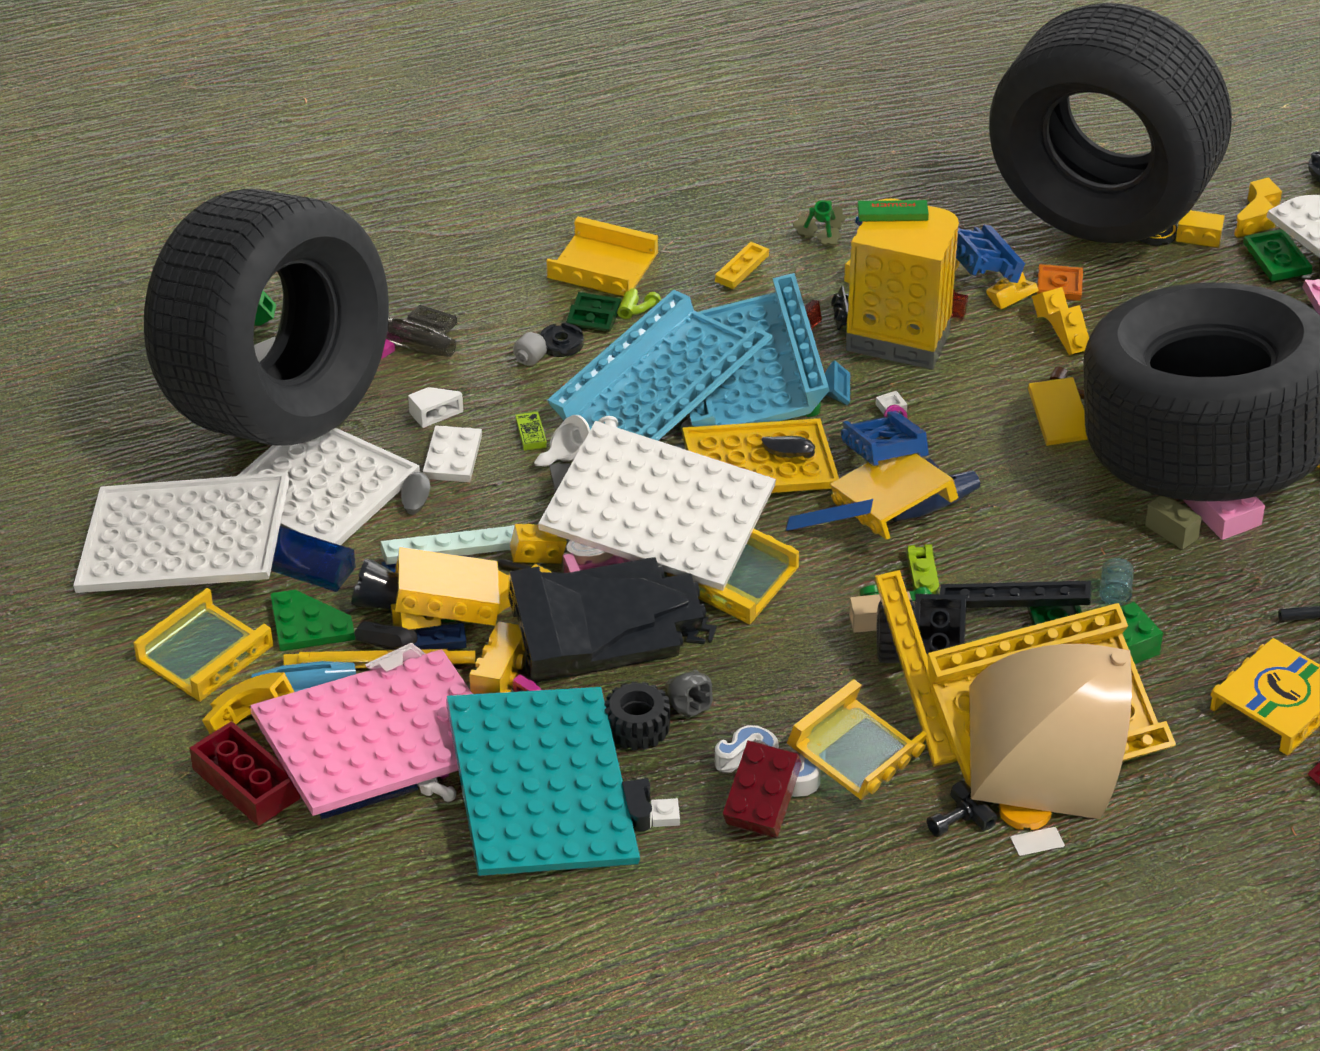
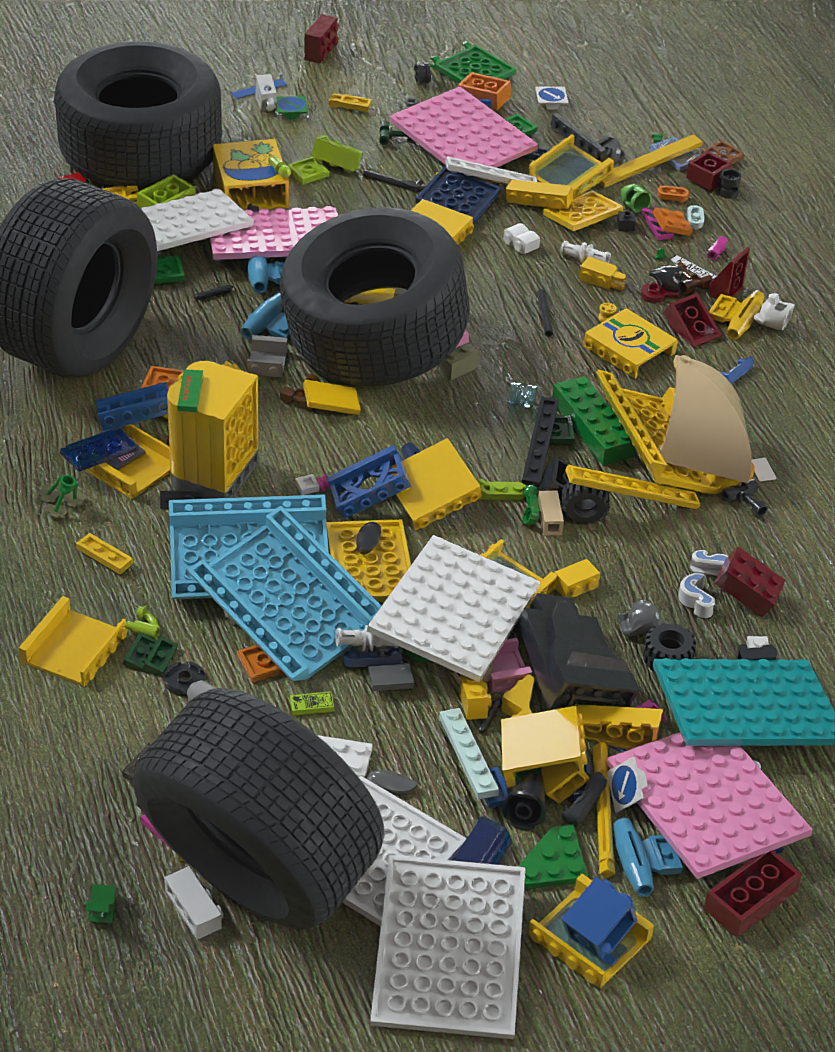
camera: 90 degrees left, 0 degrees up
yellow arch [202,672,294,734] -> none
white piece [534,415,590,467] -> none
blue sticker [786,499,873,531] -> none
panel [787,679,927,800] -> none
none -> yellow brick [554,559,600,598]
none -> blue container [561,877,637,966]
none -> blue piece [721,357,753,383]

